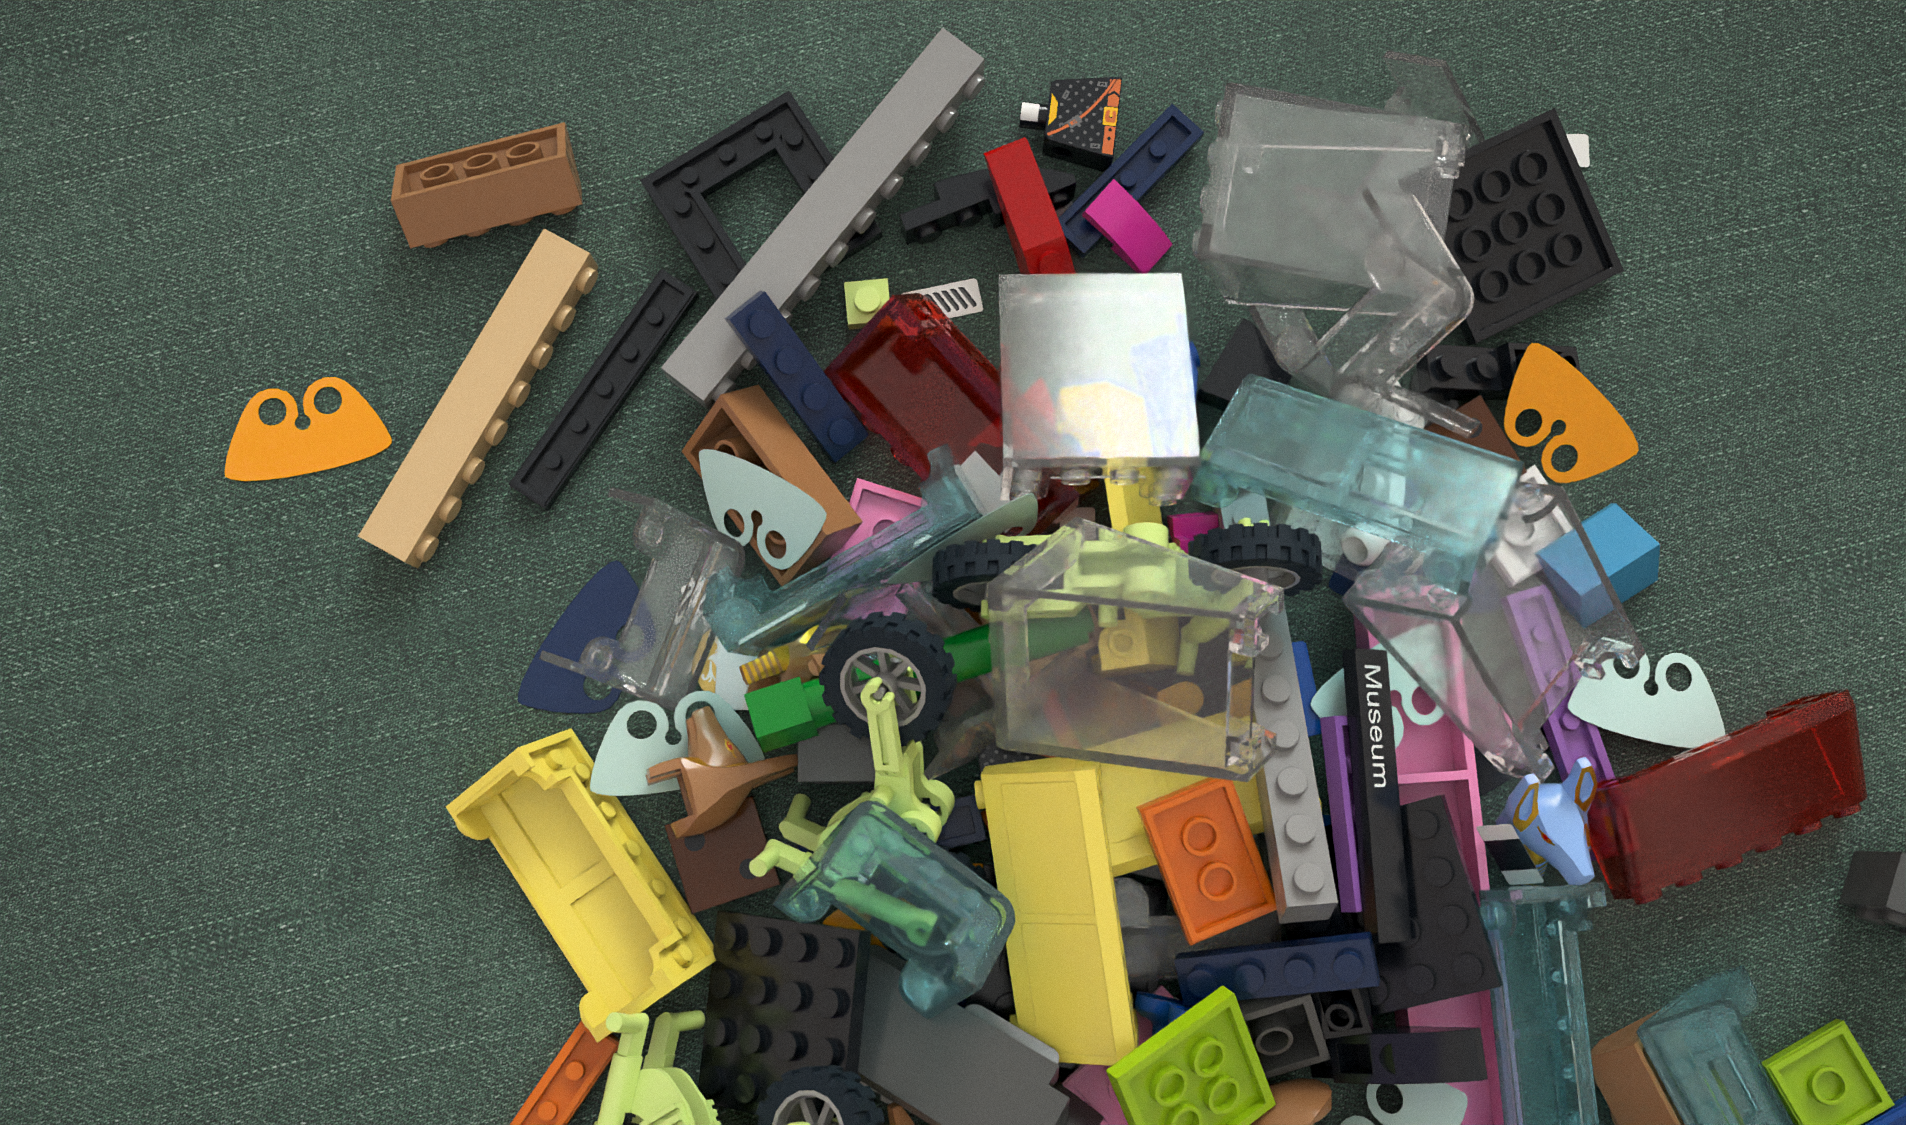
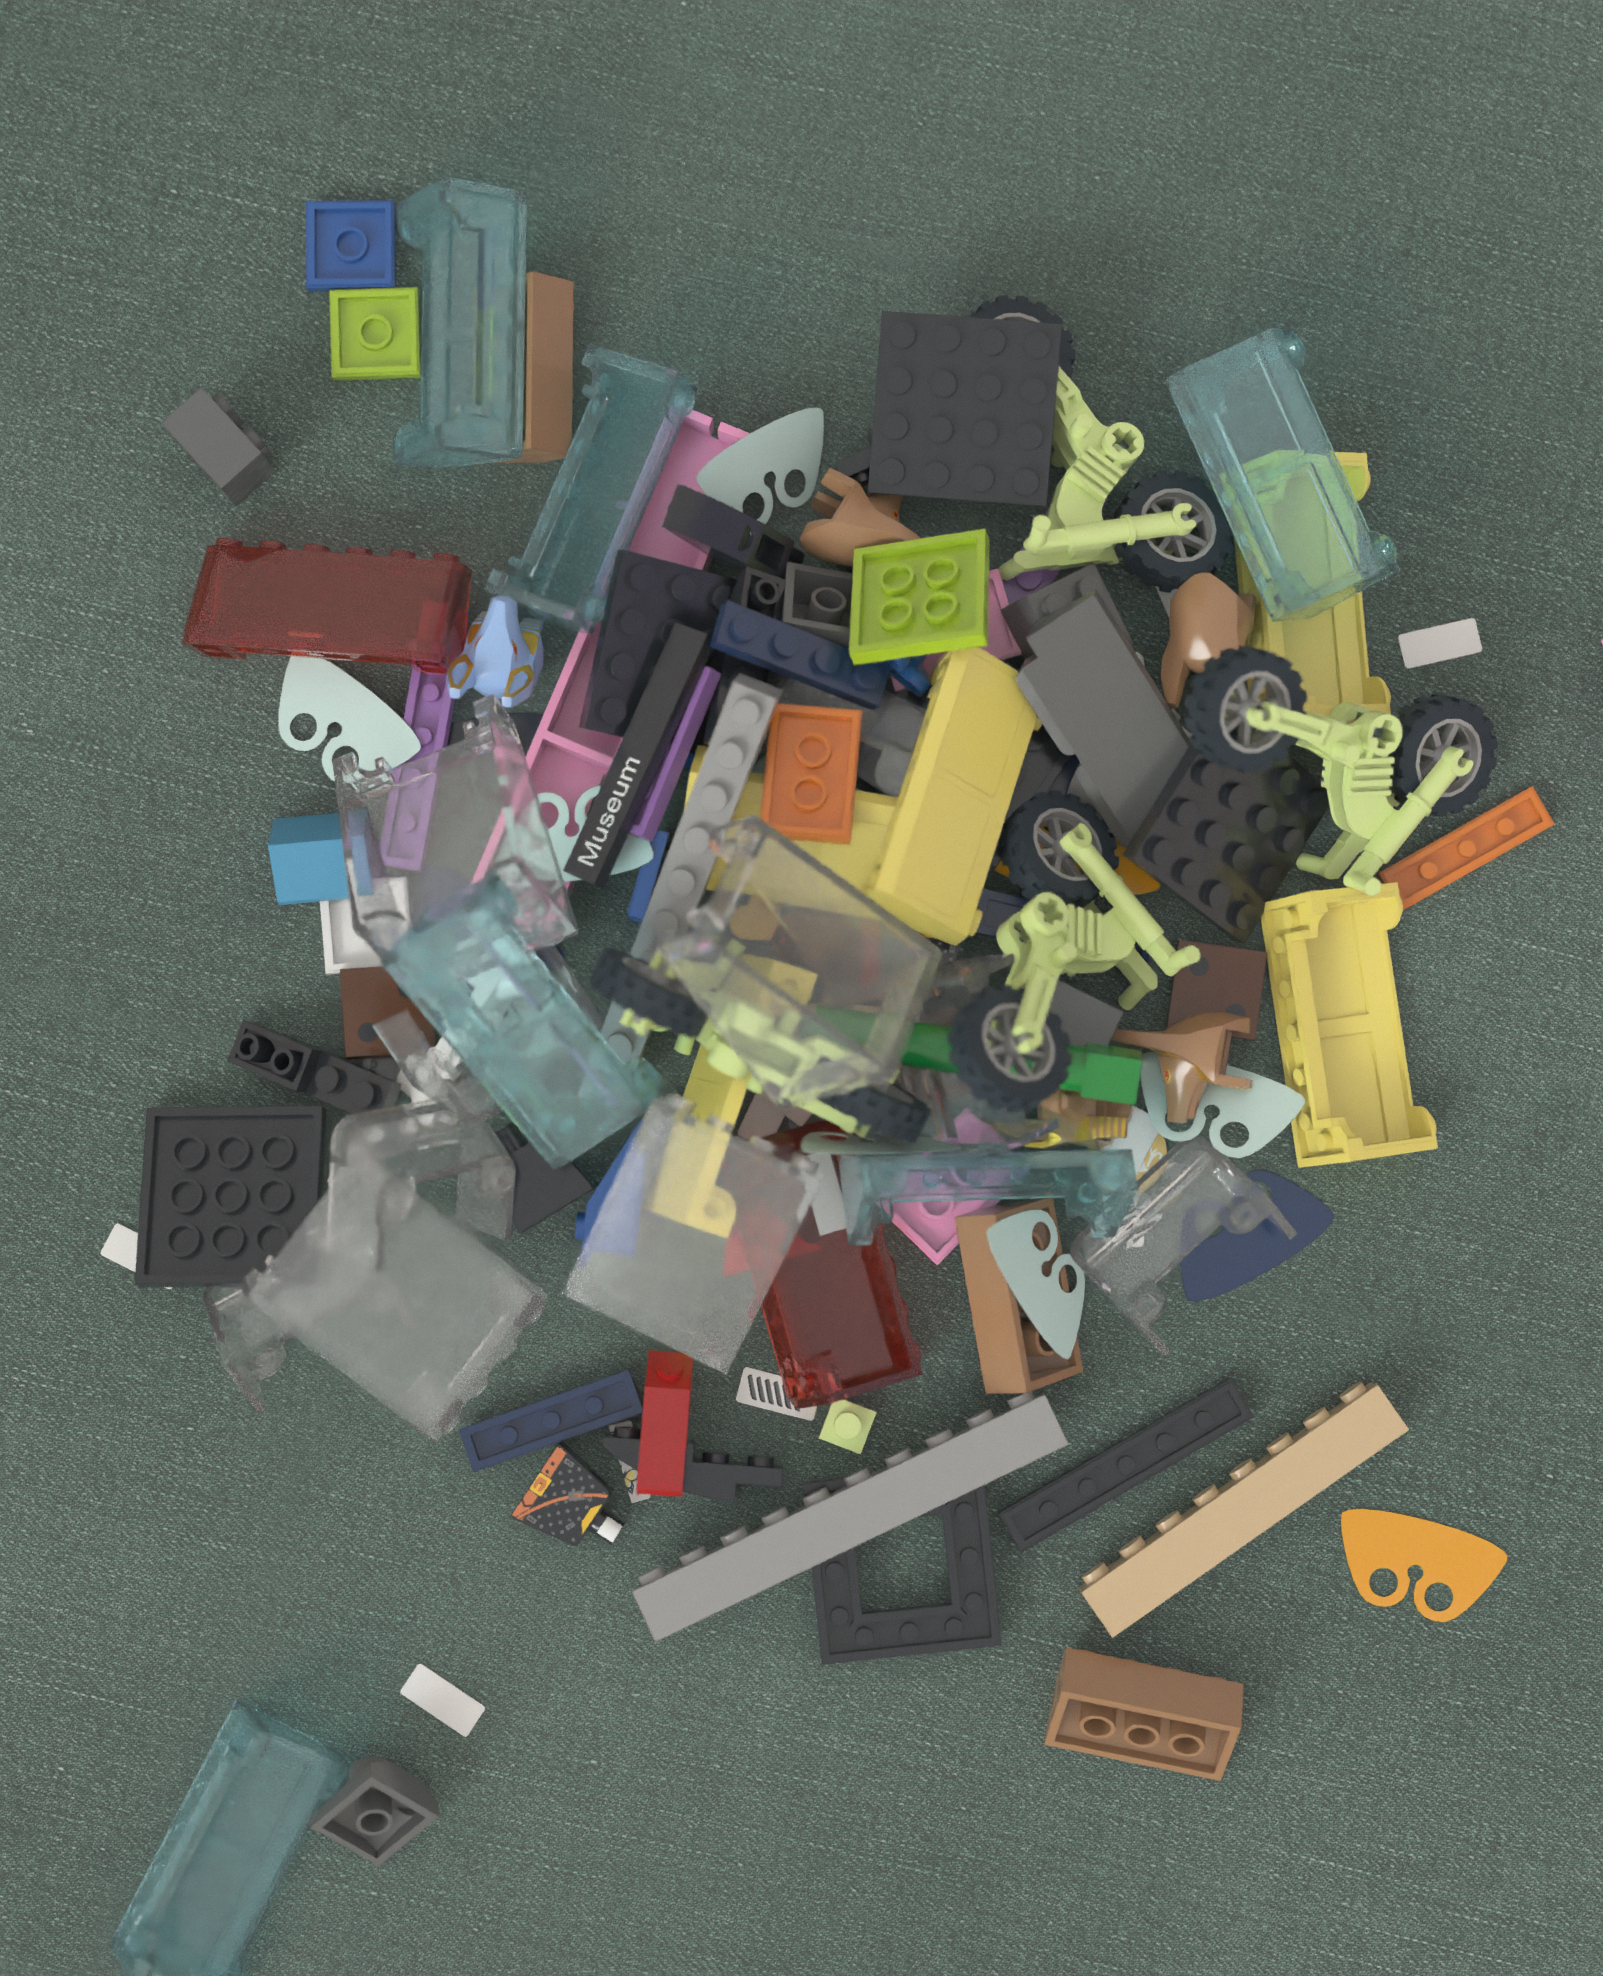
camera: 155 degrees left, 5 degrees up
dark blue plate [725,291,869,463] -> none
clear light blue windscreen [773,800,1015,1020] -> none
dark pink slope [1082,179,1173,278] -> none
dark pink slope [1167,511,1219,554] -> none
sticker [1476,824,1544,885] -> none
light orange piece [1504,343,1639,483] -> none

